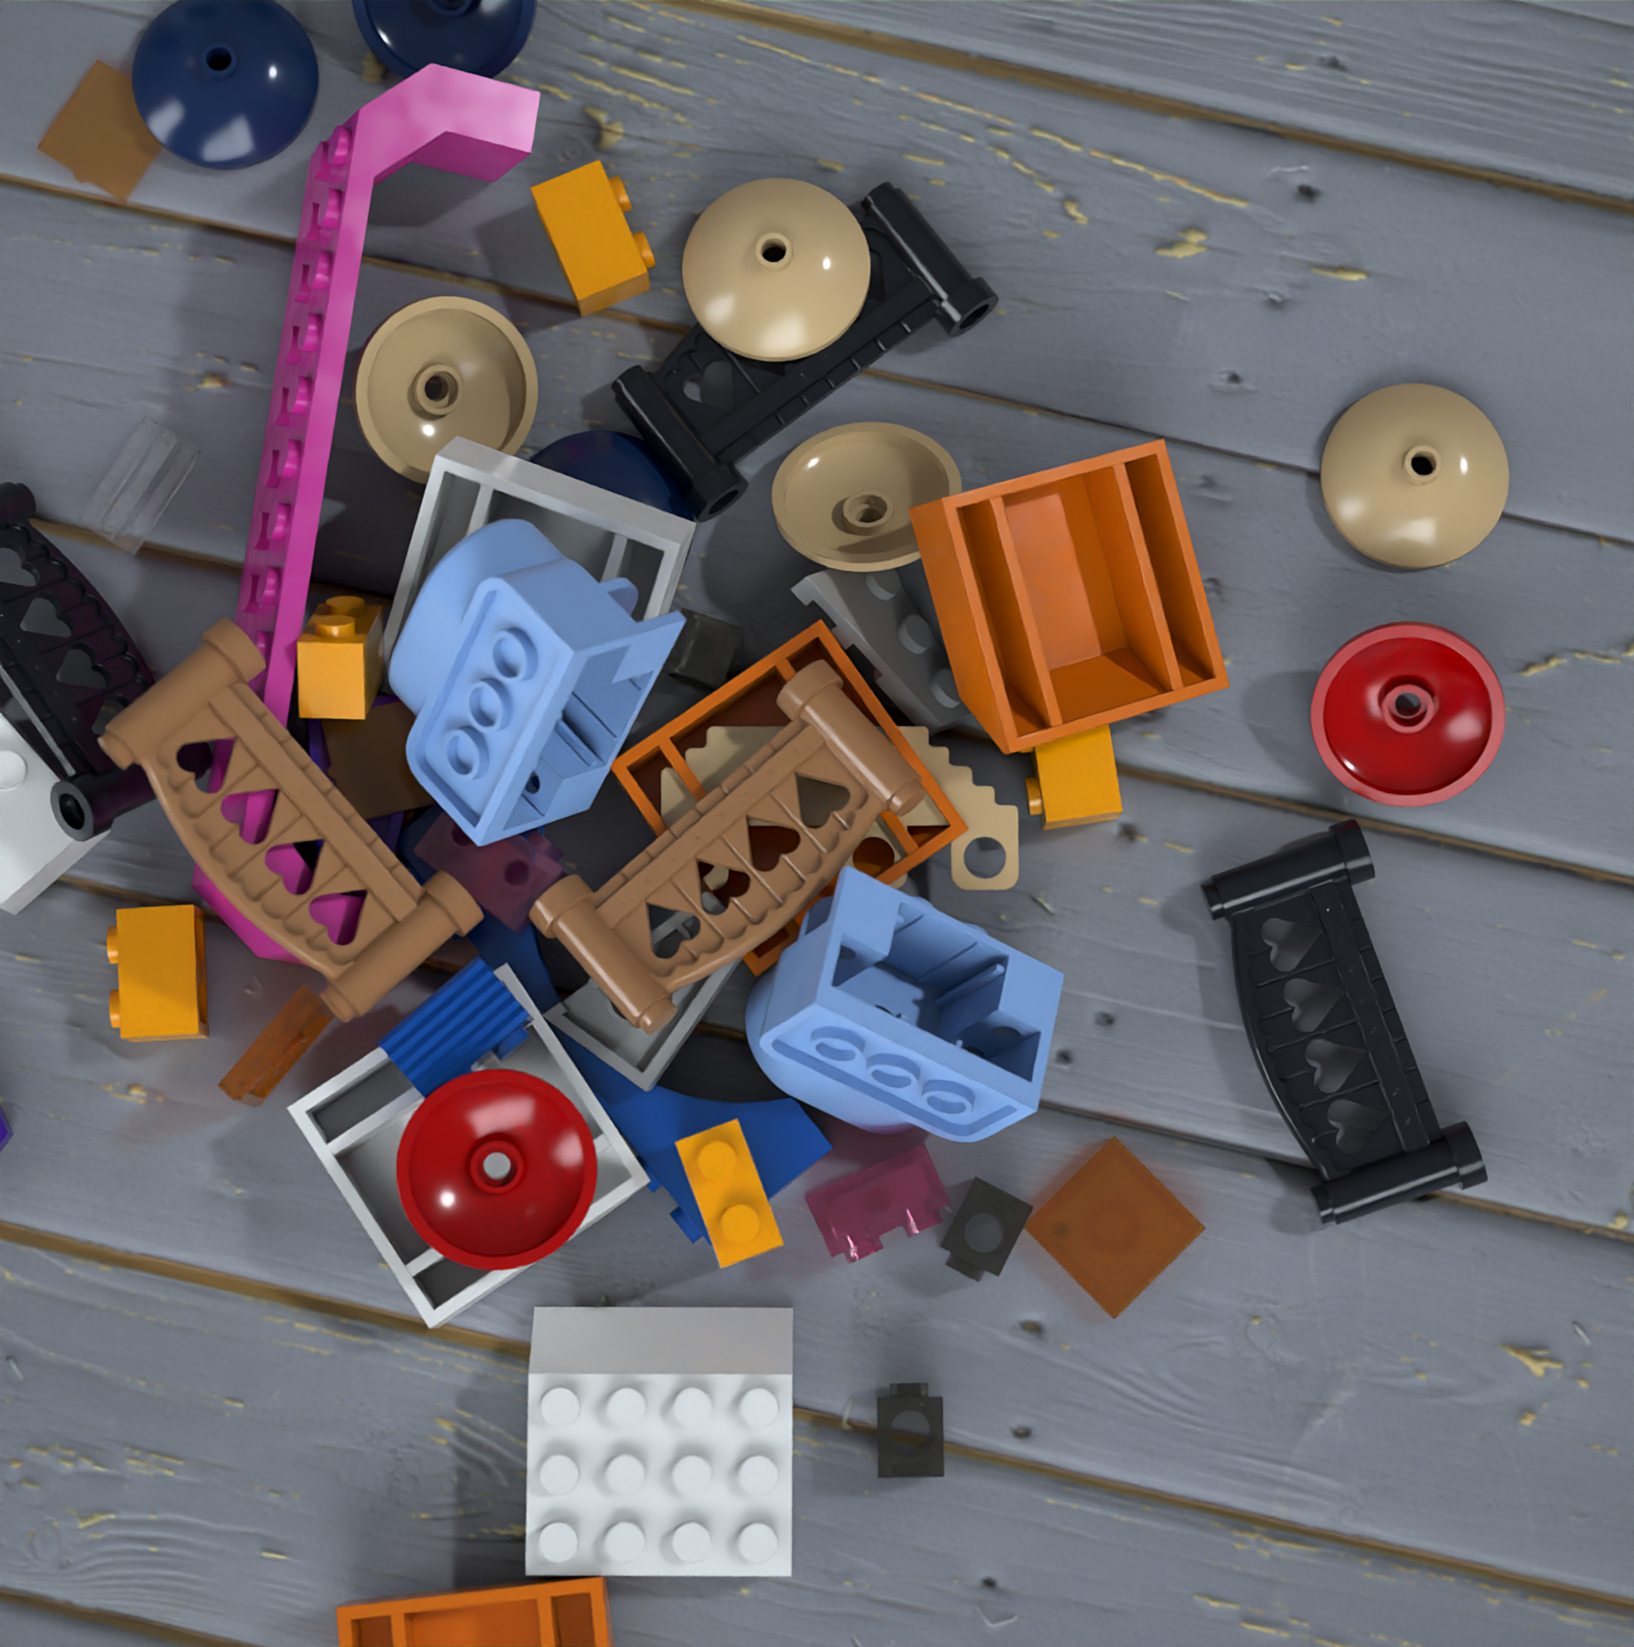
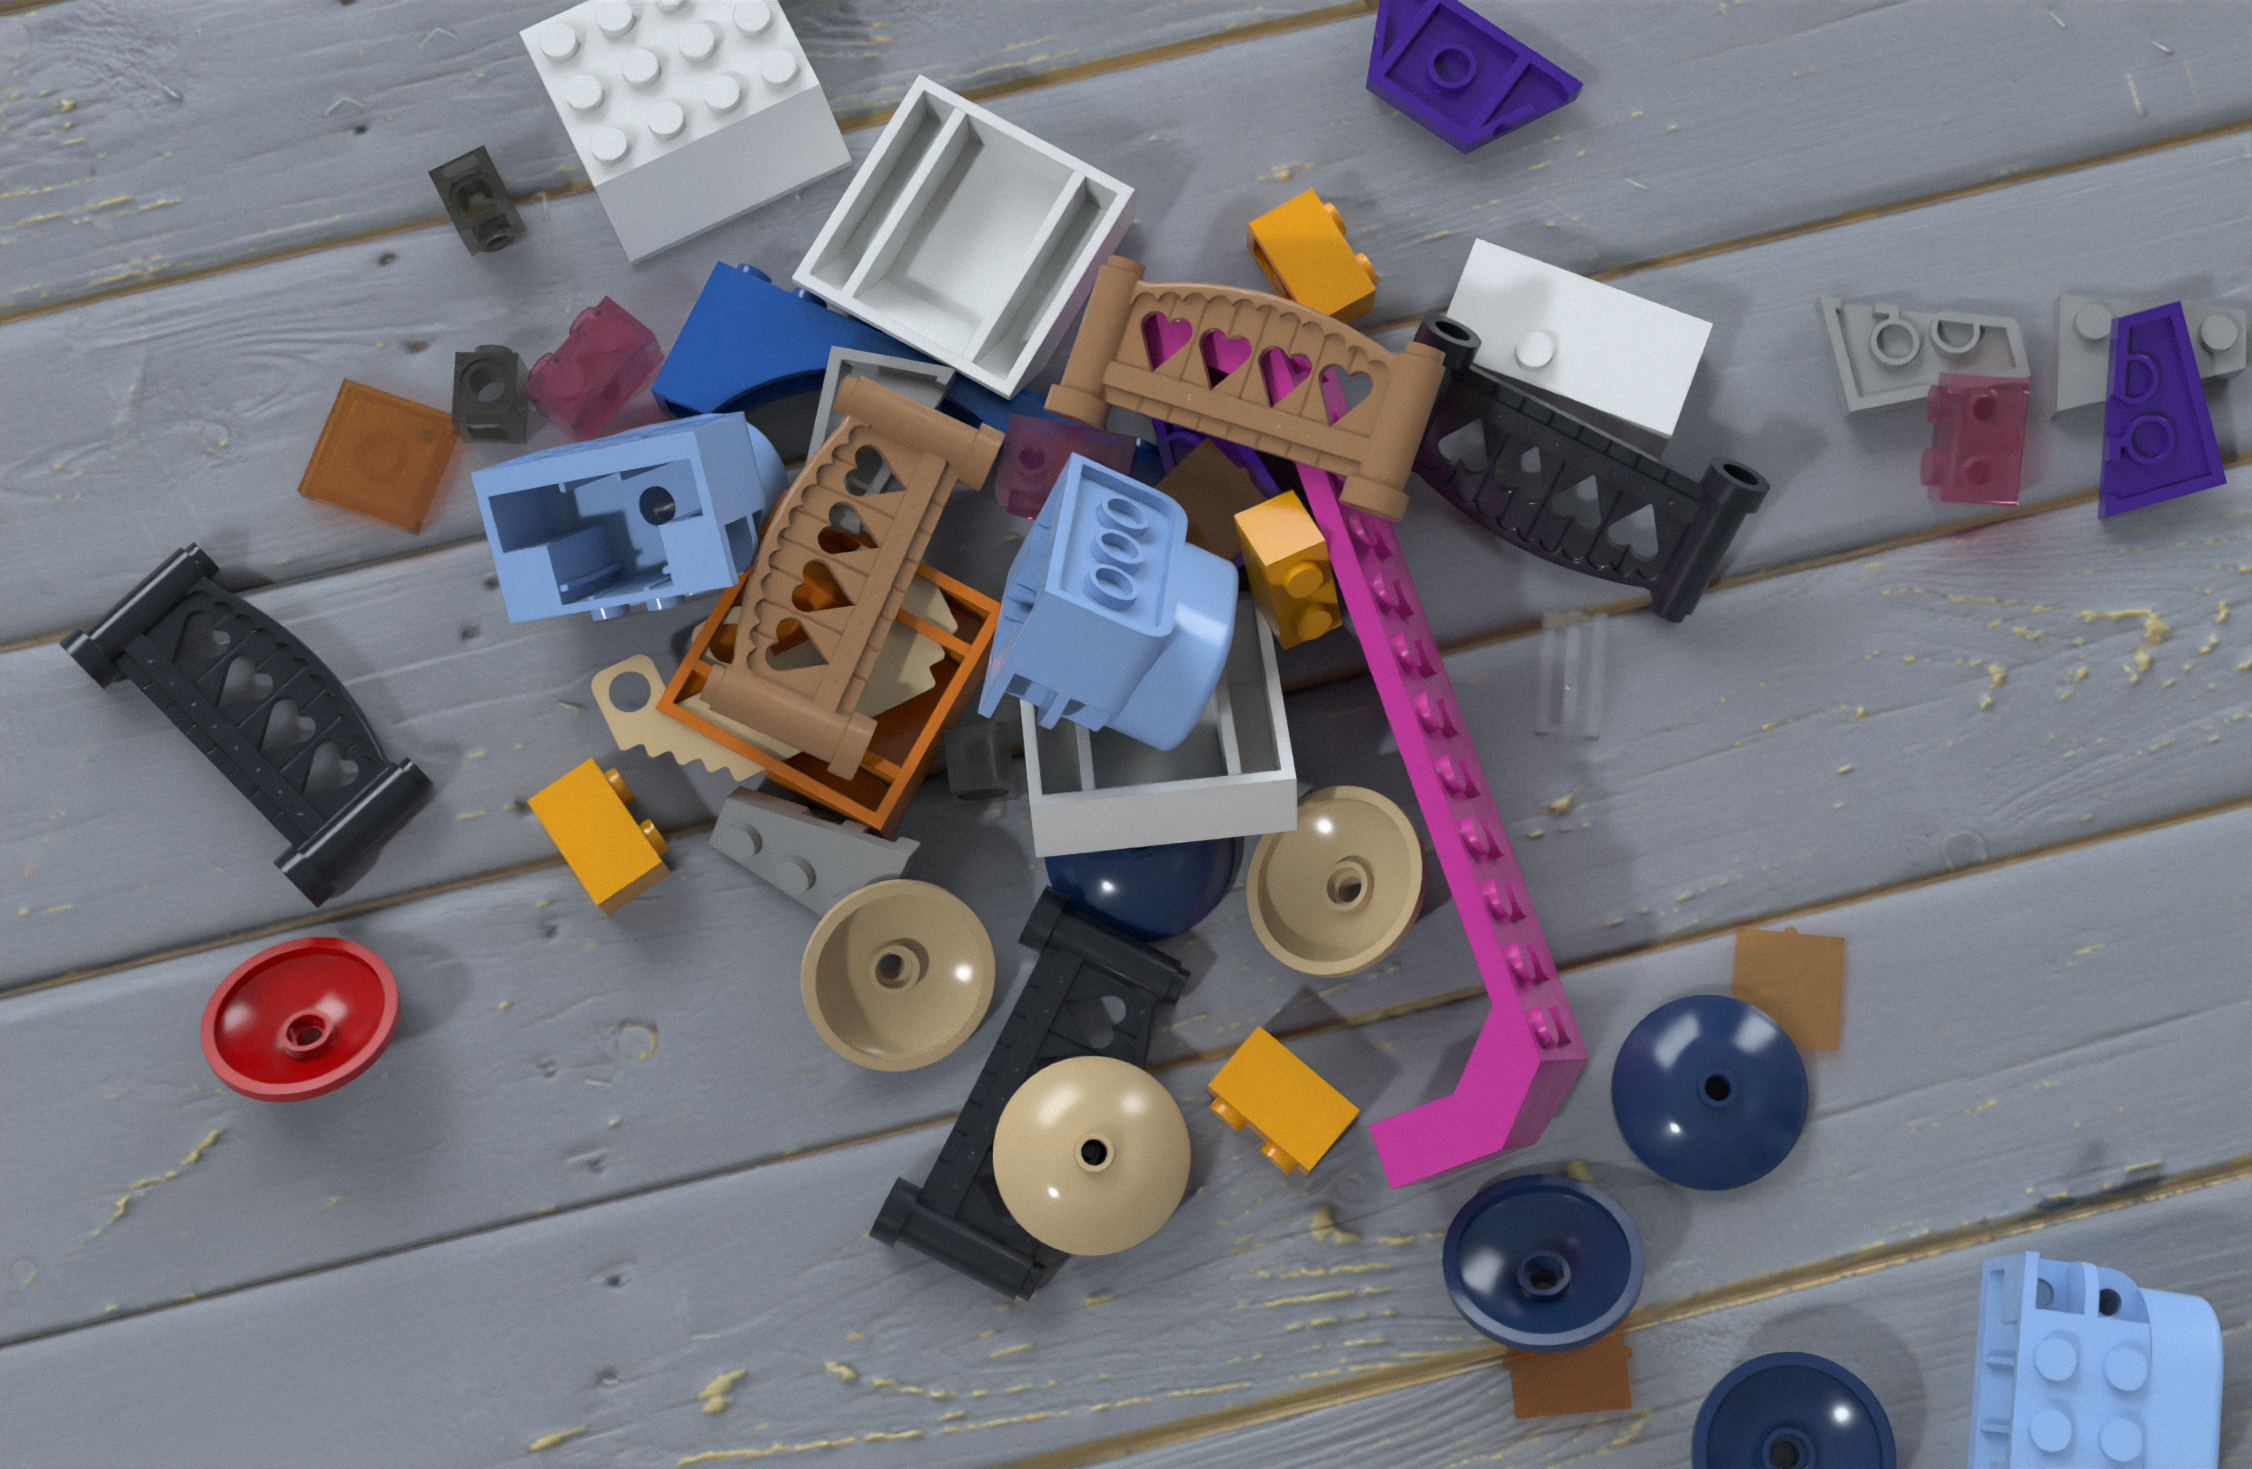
camera: 155 degrees right, 5 degrees down
clear orange tile [217,984,336,1107] -> none
blue brick [377,956,534,1099] -> none
red dish [396,1068,598,1270] -> none
light orange brick [675,1119,784,1268] -> none
orange slope [908,438,1230,754] -> none
tan dish [1320,383,1509,570] -> none

